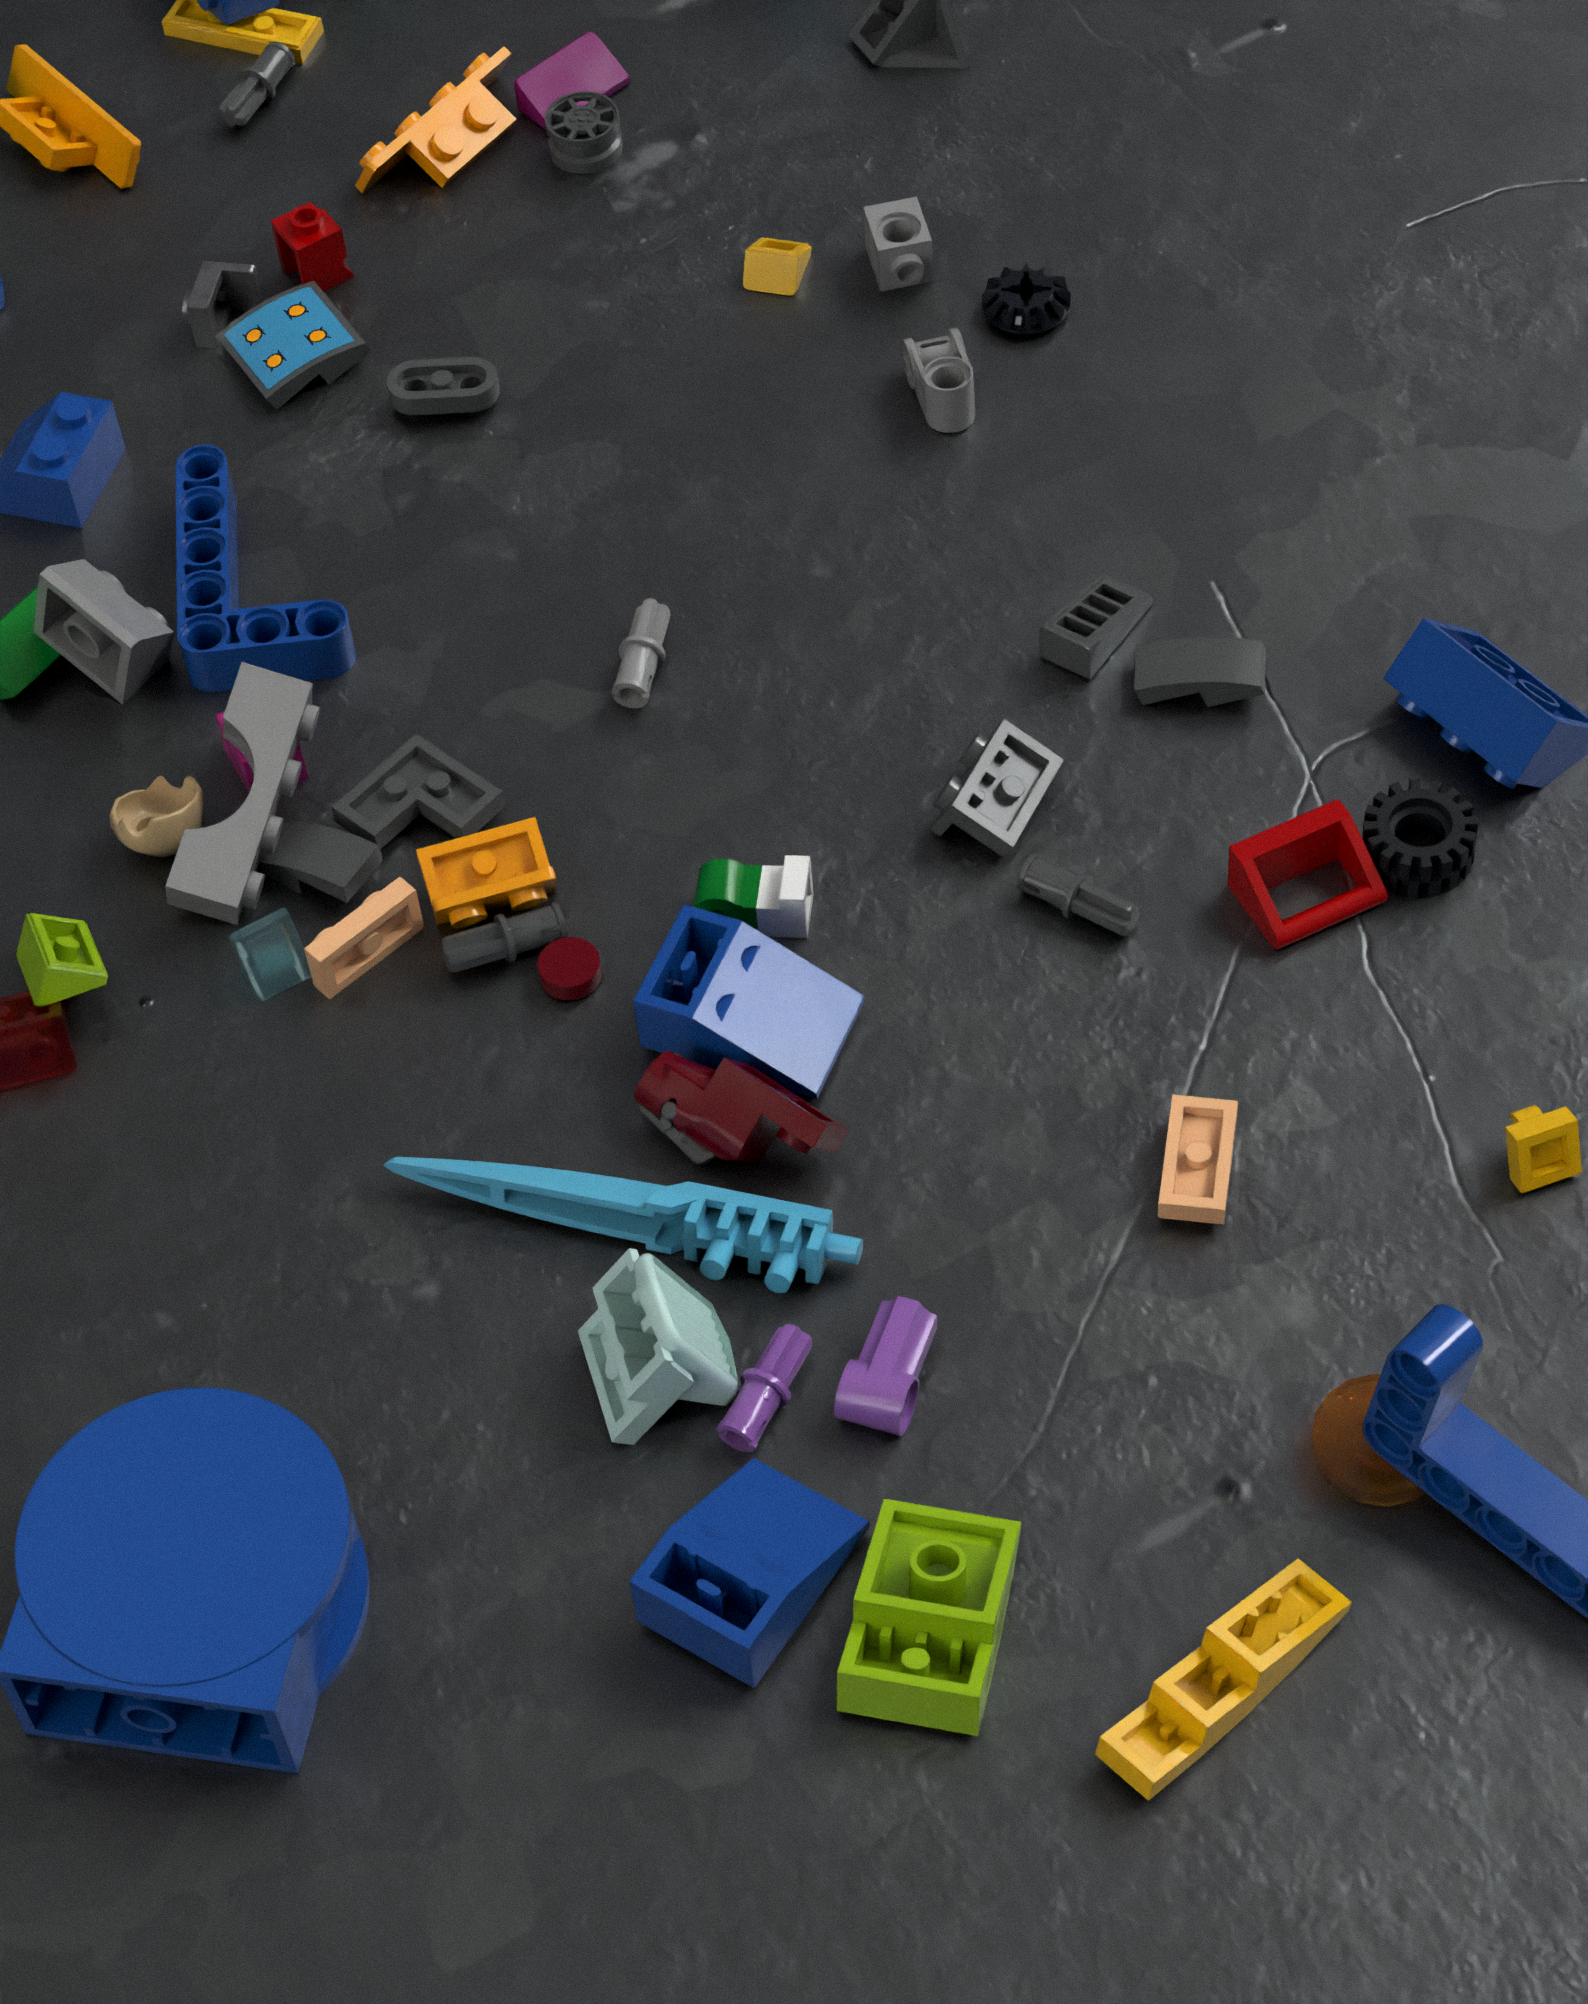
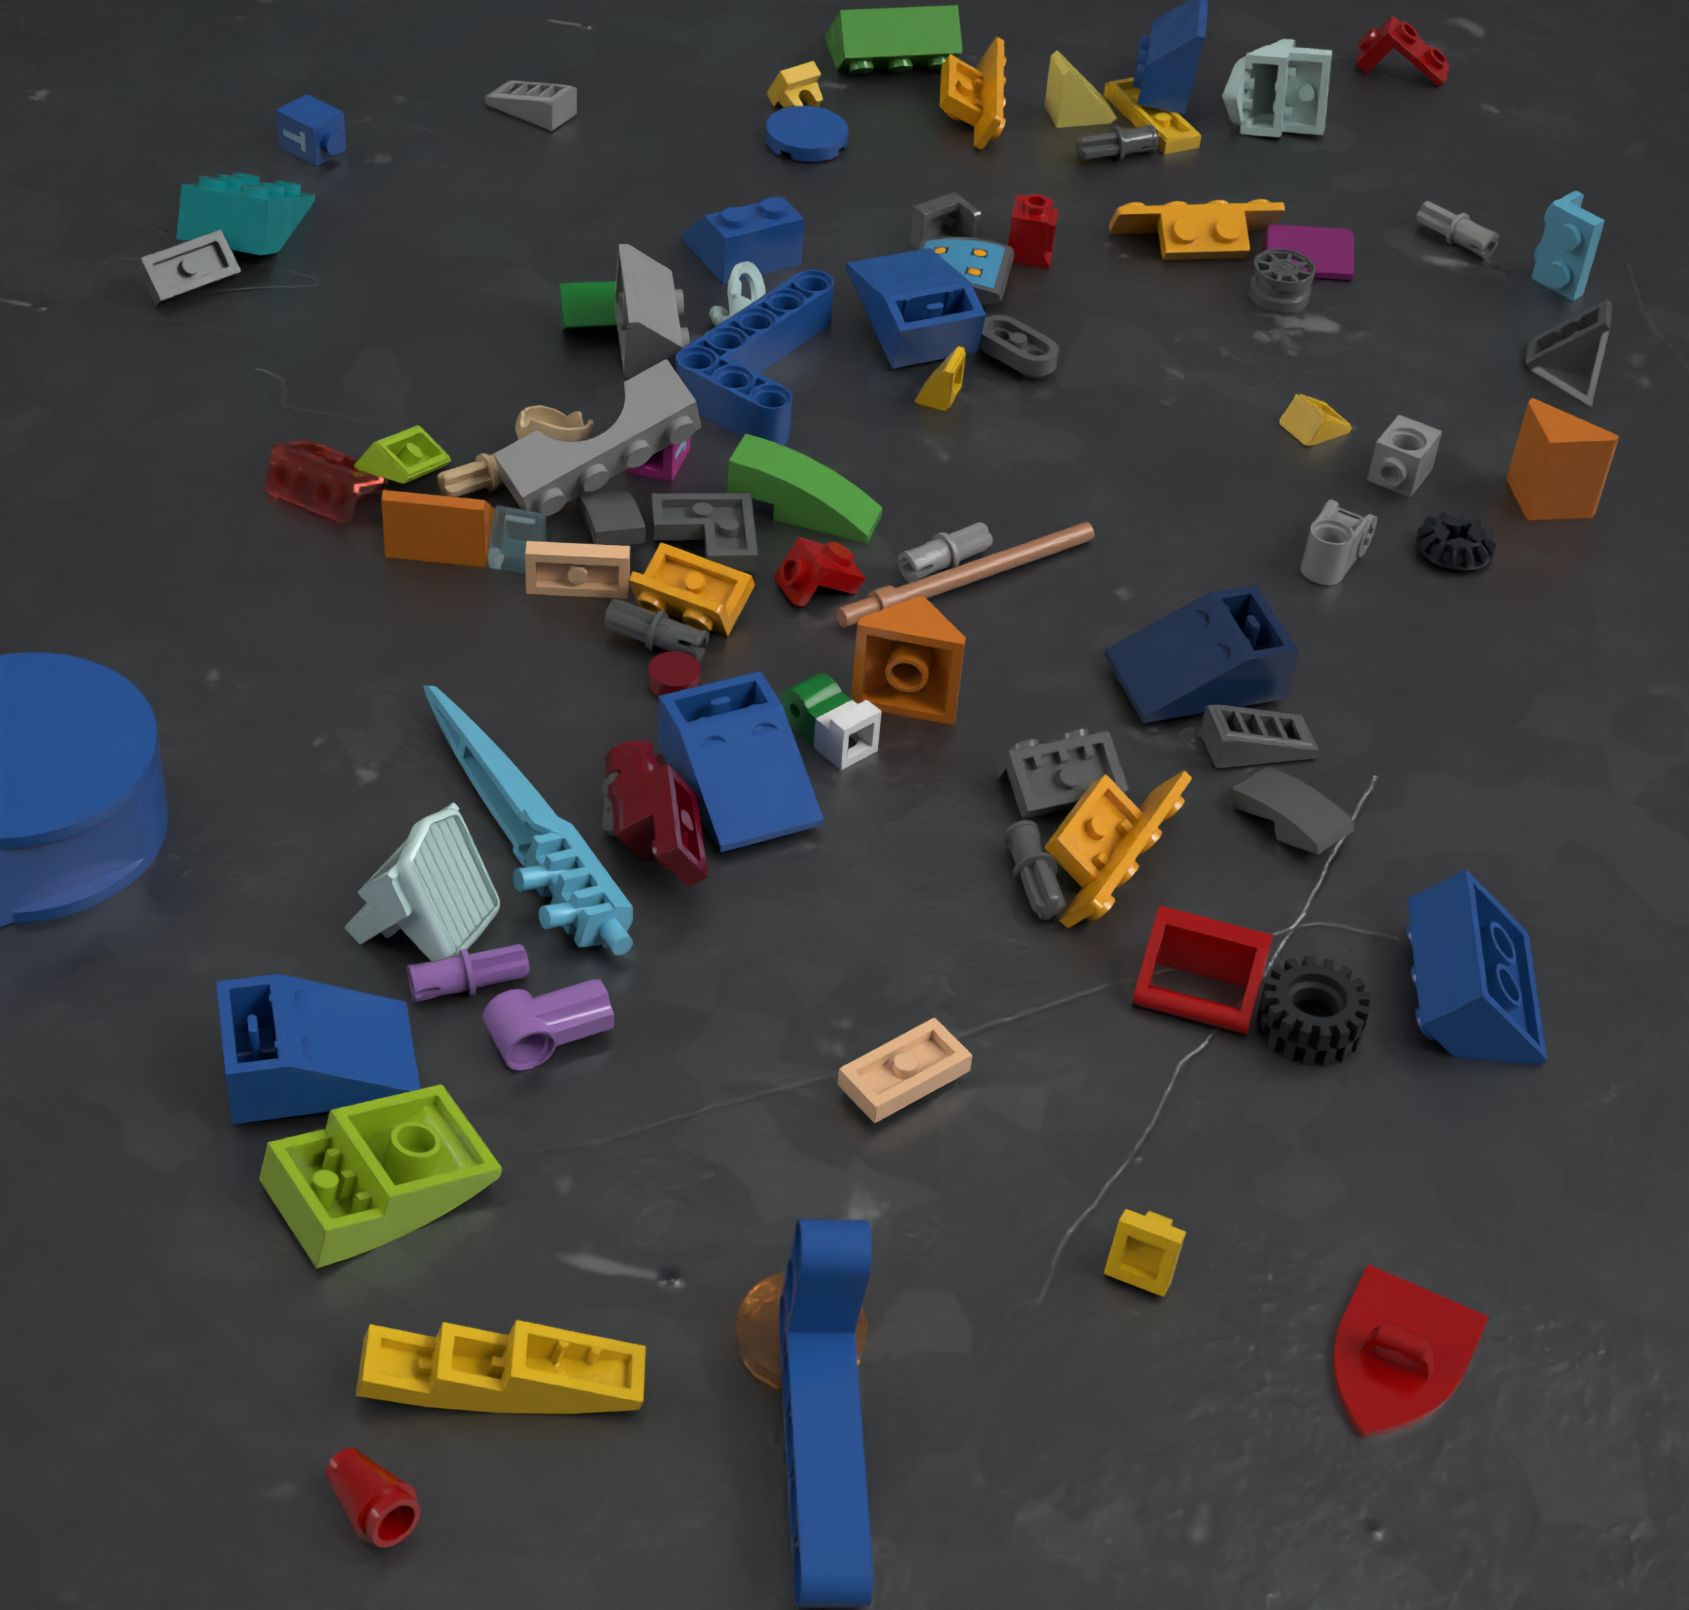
camera: 35 degrees right, 10 degrees down
none -> red cone [325,1448,421,1548]
none -> orange slope [382,490,499,568]
none -> tan axle [437,453,504,497]
none -> light aqua piece [709,261,766,326]
none -> bright green slope [727,433,882,544]
none -> red bracket [774,537,866,607]
none -> nougat bar [836,522,1094,628]
none -> blue slope [845,248,986,369]
none -> orange slope [851,595,966,726]
none -> yellow slope [915,346,966,411]
none -> light yellow slope [1044,50,1117,128]
none -> light orange bracket [1044,770,1192,929]
none -> dark blue slope [1104,585,1299,723]
none -> orange slope [1506,398,1620,520]

